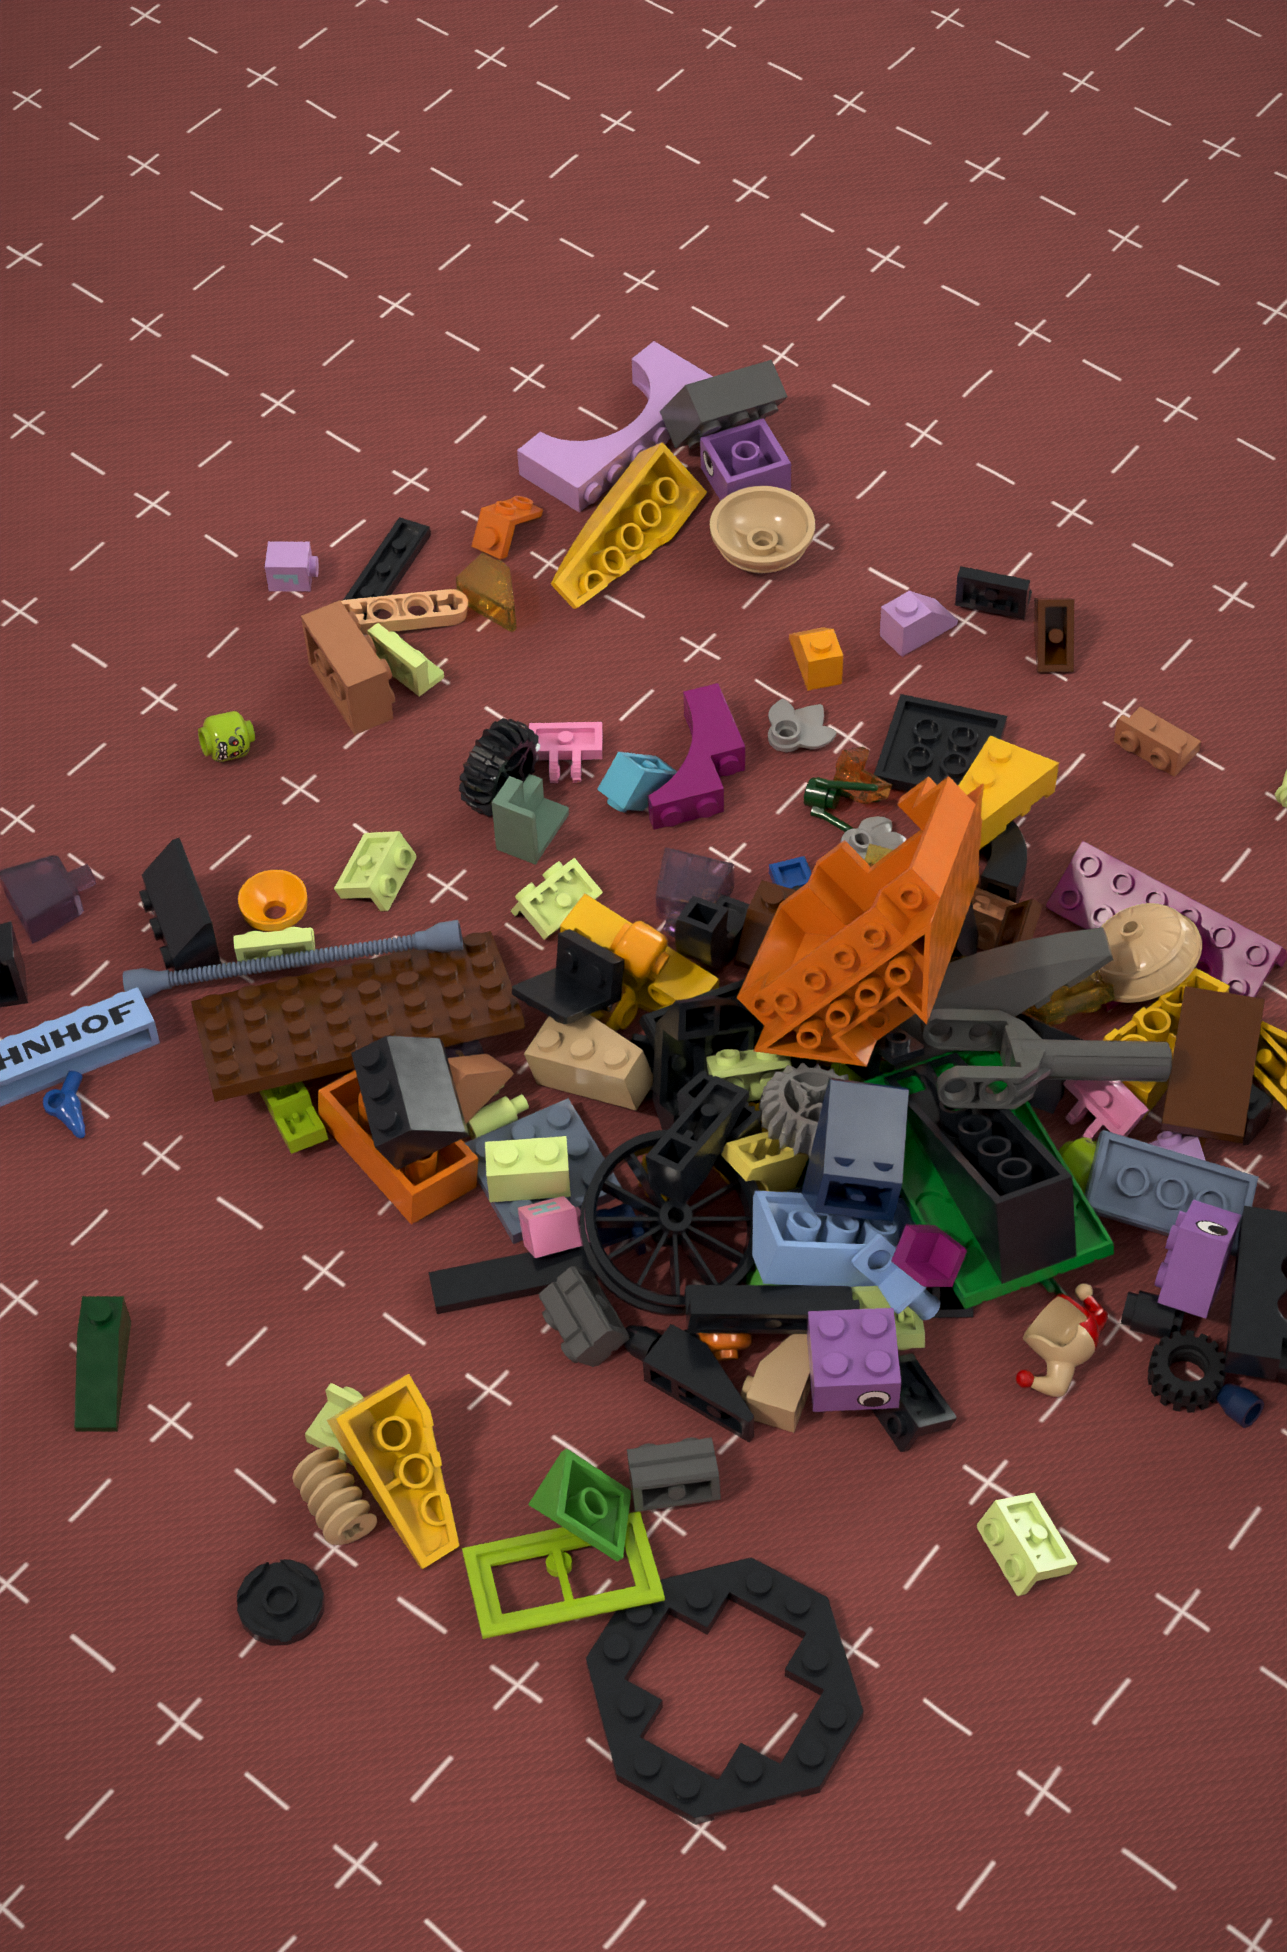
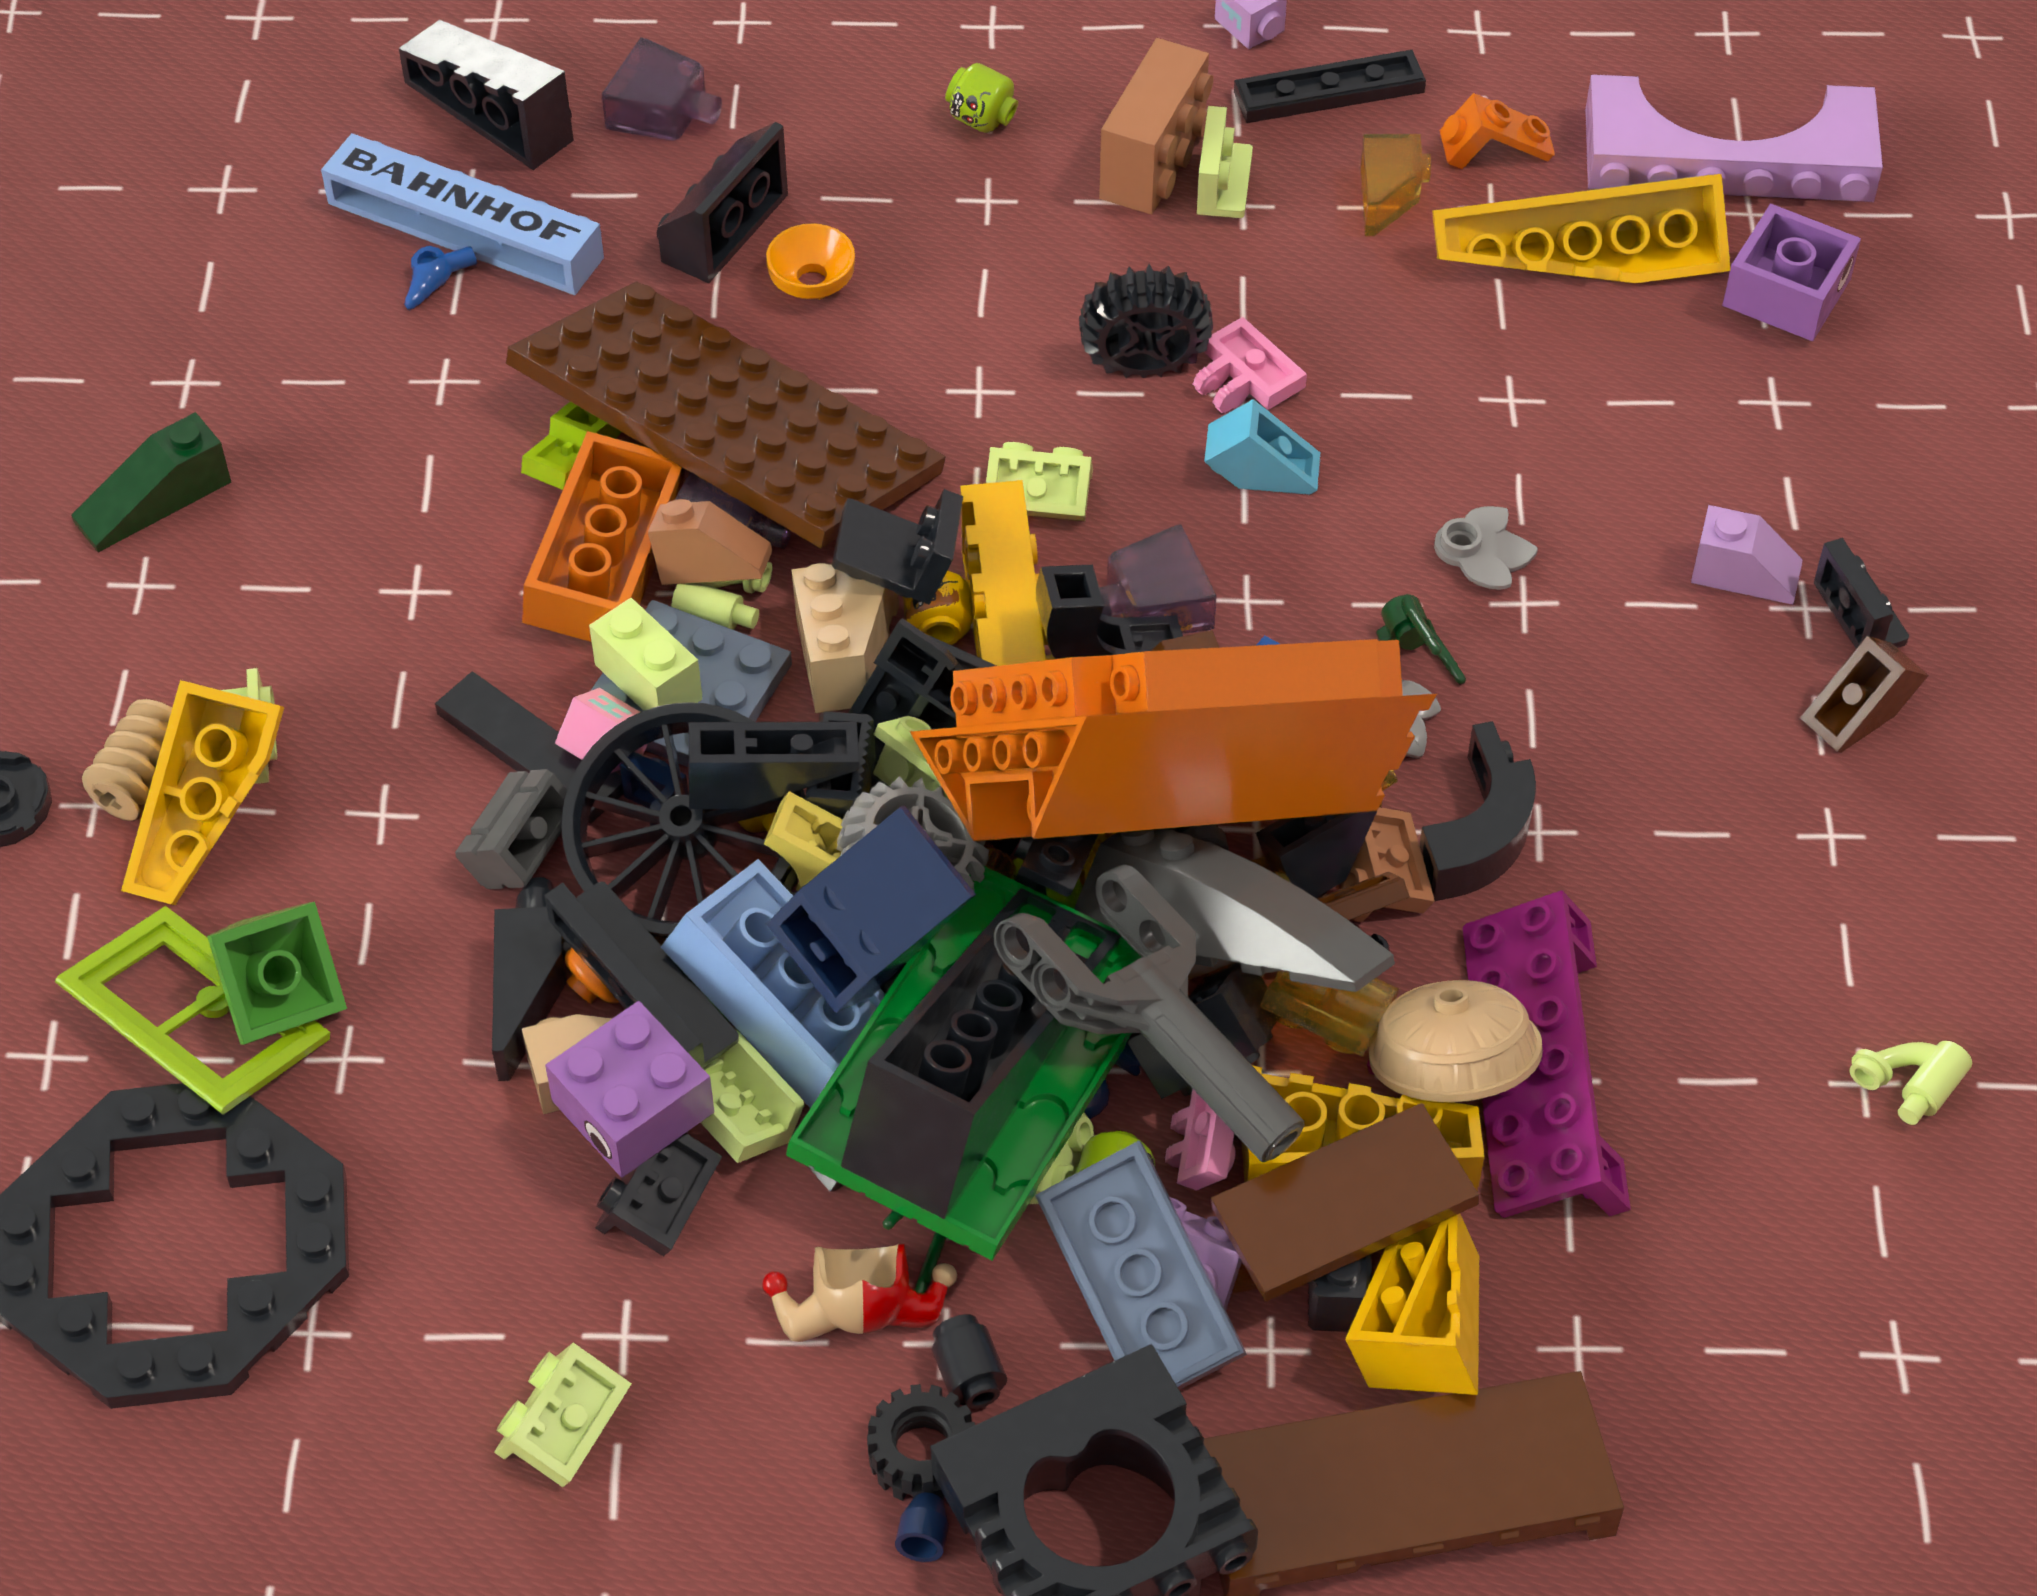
camera: 50 degrees right, 0 degrees up
sand blue hose [123,920,463,999] -> none
yellowish green bracket [234,927,315,966] -> none
yellowish green bracket [334,831,416,911] -> none
light nougat beam [341,589,468,635] -> none
black slope [351,1036,469,1170] -> none
sand green panel [492,774,569,865] -> none
light orange head [610,921,671,979] -> none
dark grey brick [627,1437,721,1512] -> none
magenta arch [648,683,745,830] -> none
dark grey brick [660,360,788,449] -> none
tan hat [710,486,815,573] -> none
light orange slope [789,627,843,691] -> none
clear orange bracket [833,747,892,804] -> none
light blue bracket [851,1234,941,1320] -> none
black plate [873,694,1007,792] -> none
magenta panel [891,1224,966,1287] -> none
yellow wedge [958,736,1059,850] -> none
nougat bracket [1114,706,1201,777] -> none
medium lavender brick [1154,1200,1242,1319] -> none

